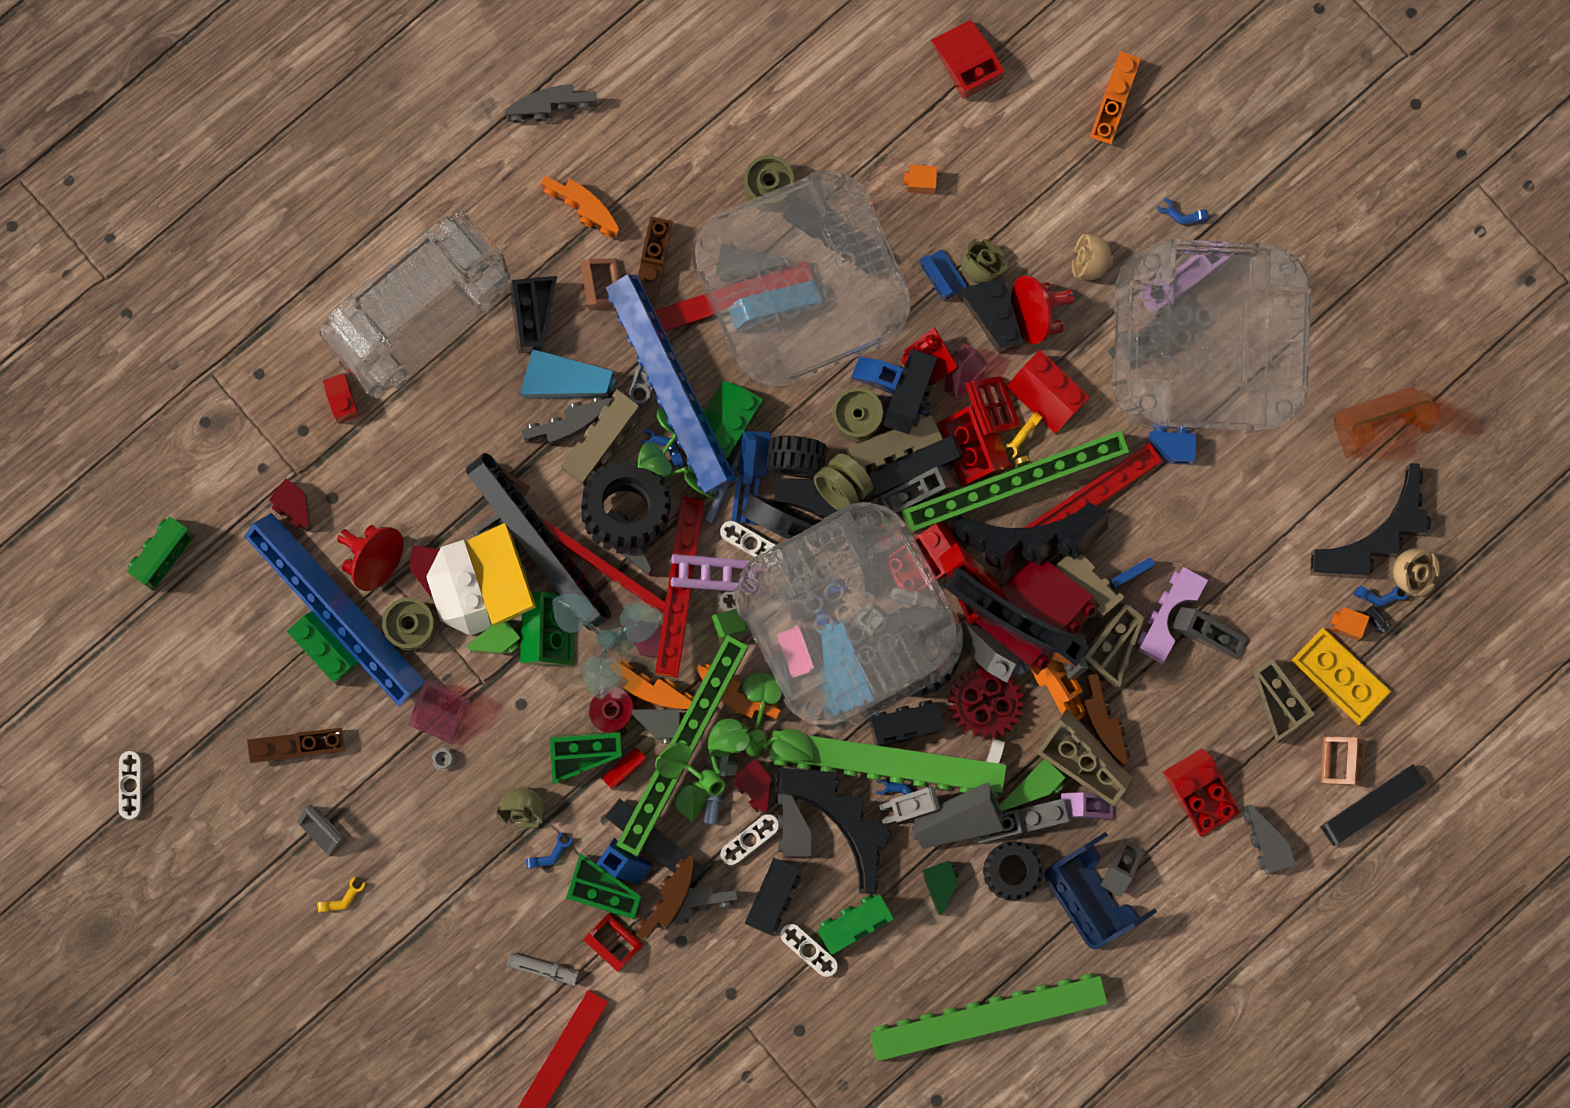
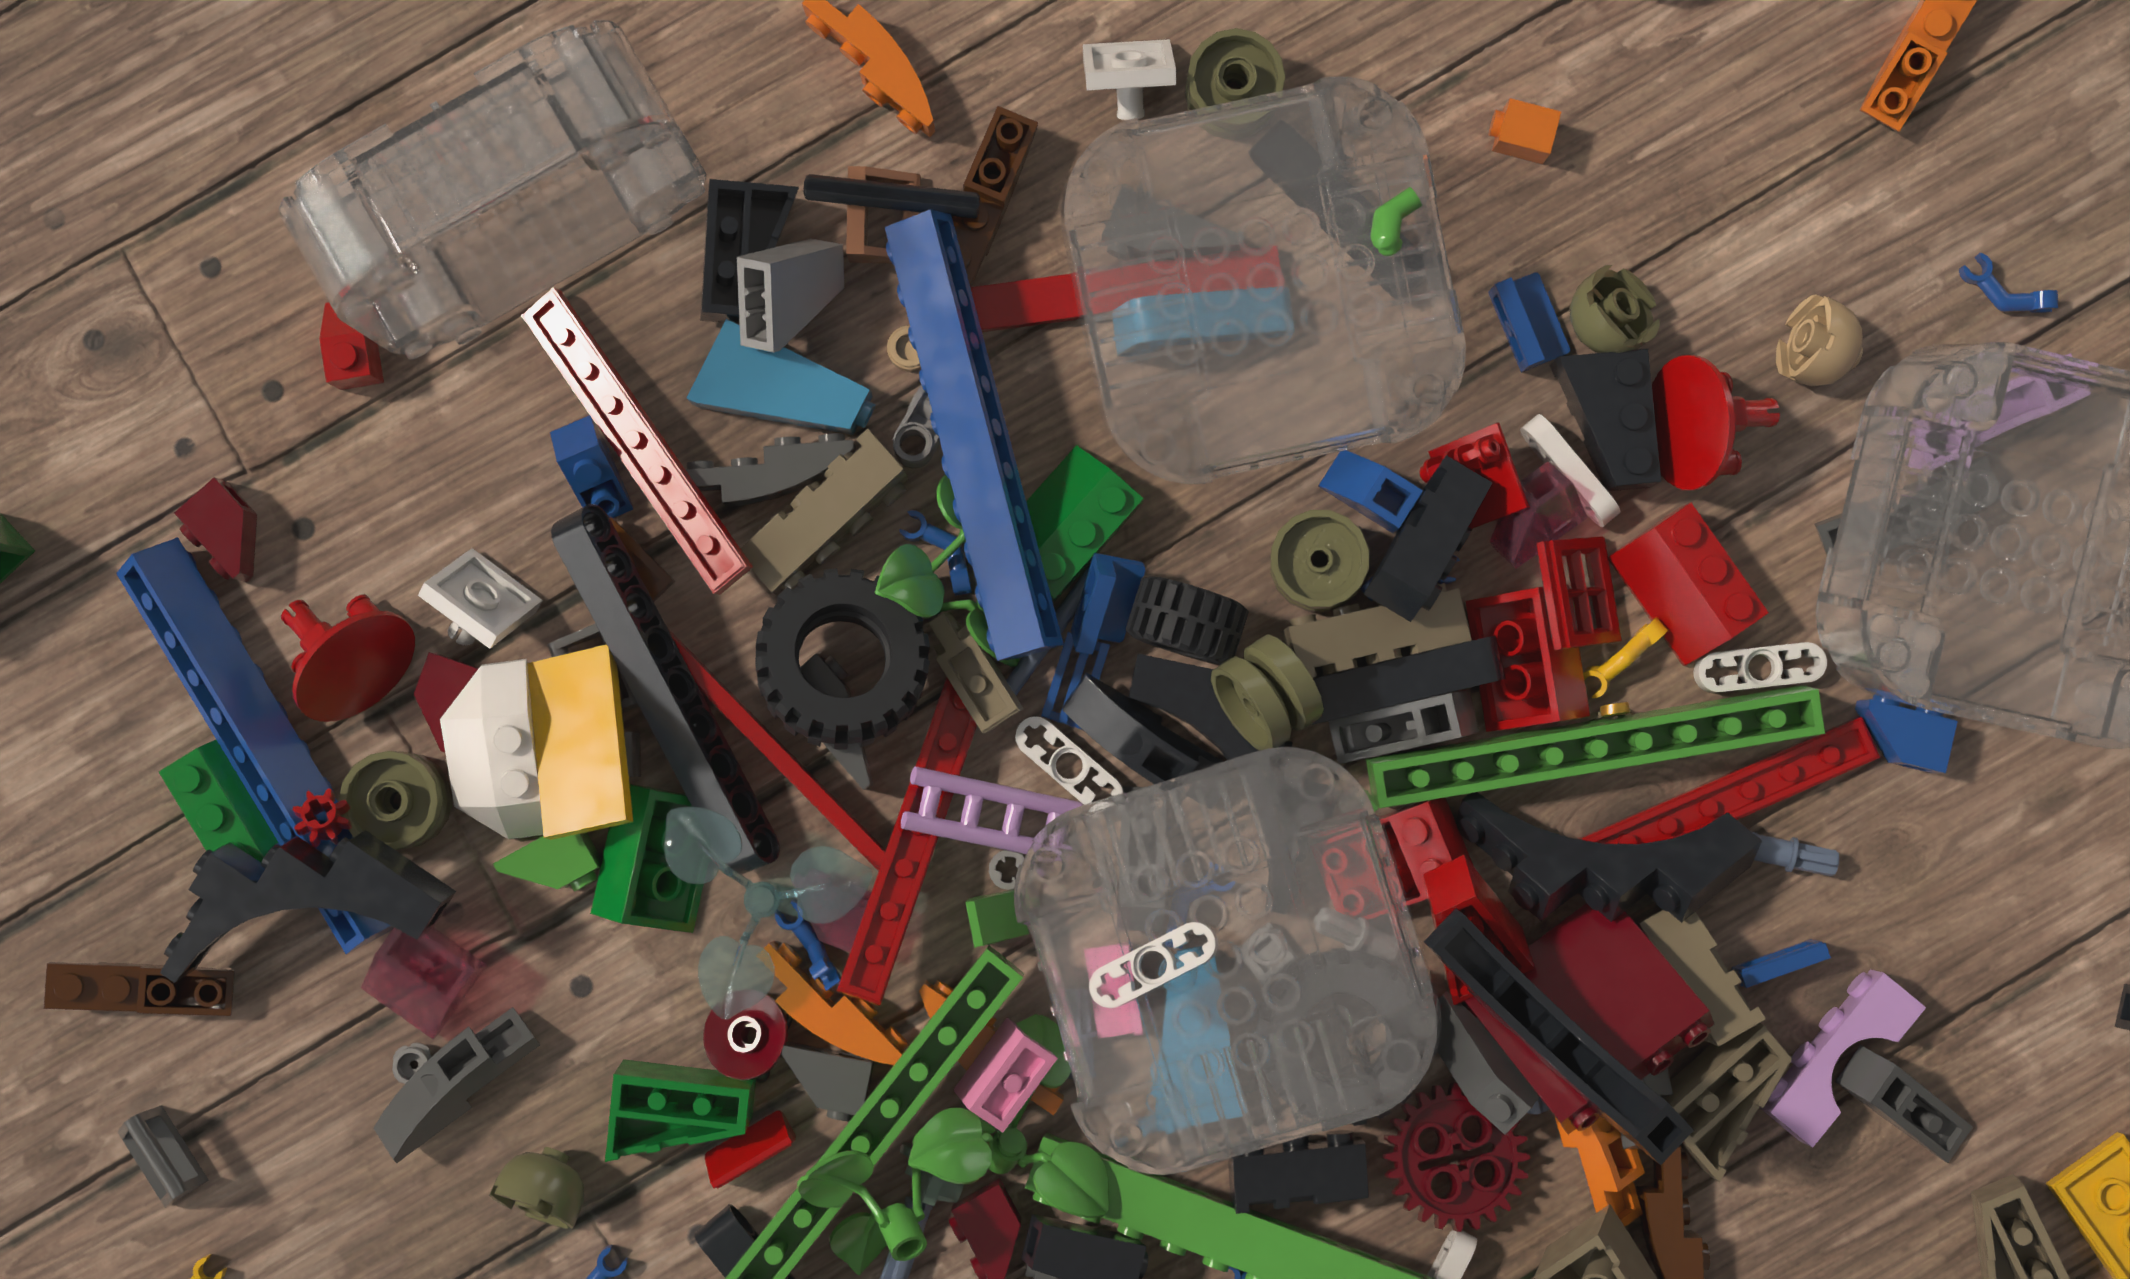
camera: 15 degrees right, 5 degrees up
none -> black arch [160,830,456,983]
none -> red gear [292,788,352,848]
none -> dark grey slope [373,1007,540,1163]
none -> white tile [418,548,543,649]
none -> tile [521,288,753,595]
none -> blue slope [550,415,634,518]
none -> light grey slope [737,238,844,353]
none -> blue arm [775,899,841,991]
none -> black axle [803,174,980,219]
none -> tan tile [887,326,921,372]
none -> dark tan hinge [929,612,1024,734]
none -> bright pink panel [954,1018,1058,1132]
none -> white tile [1083,39,1176,120]
none -> white beam [1089,922,1218,1008]
none -> bright green arm [1370,187,1422,256]
none -> white beam [1520,414,1621,527]
none -> white beam [1693,642,1827,693]
none -> sand blue axle [1752,832,1840,876]

